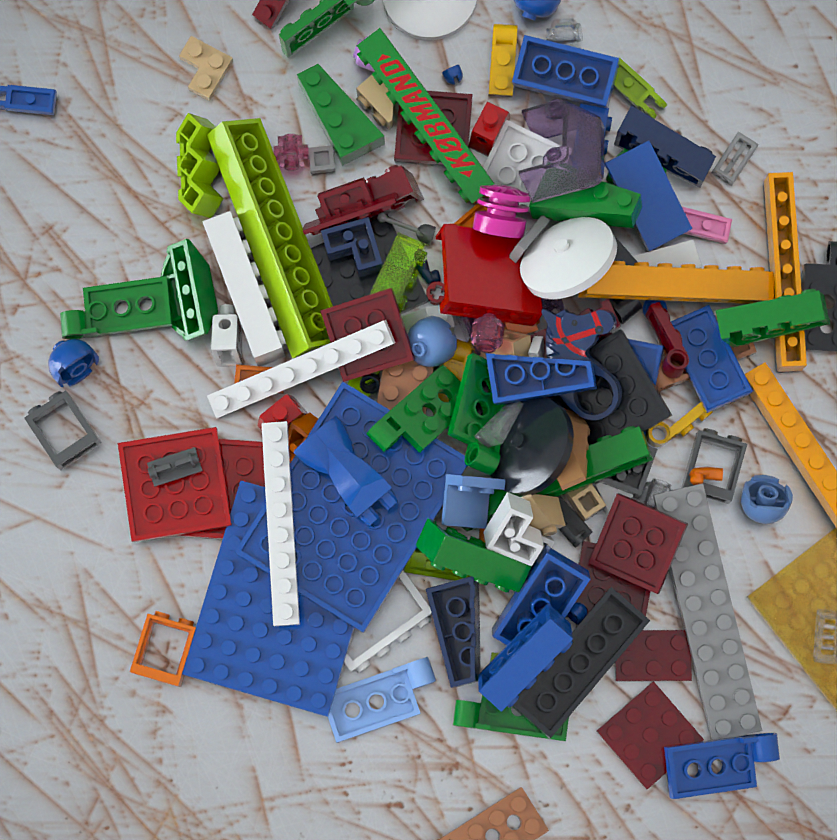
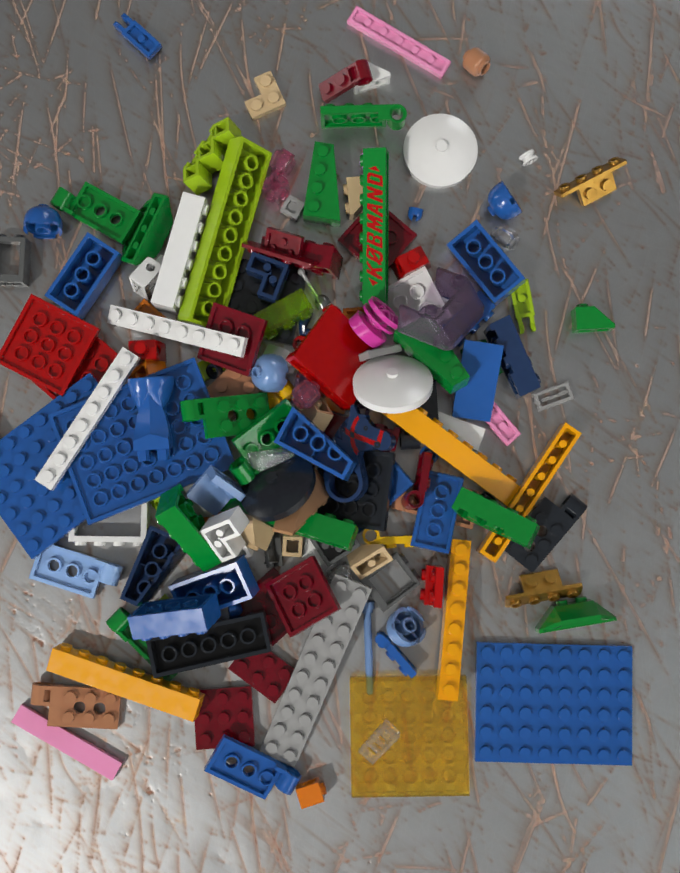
camera: 35 degrees right, 5 degrees up
dark grey hinge [147,447,202,487] -> none
yellow plate [488,24,518,96] -> none
white tile [528,336,544,358] -> none
orange arm [689,467,723,485] -> none
none -> blue brick [44,232,123,320]
none -> light orange brick [46,643,205,722]
none -> clear pink head [269,148,296,178]
none -> orange brick [296,777,327,809]
none -> tan slope [347,544,393,580]
none -> medium blue piece [362,600,375,695]
none -> blue hinge [375,631,417,679]
none -> red plate [419,564,444,608]
none -> green slope [571,304,615,333]

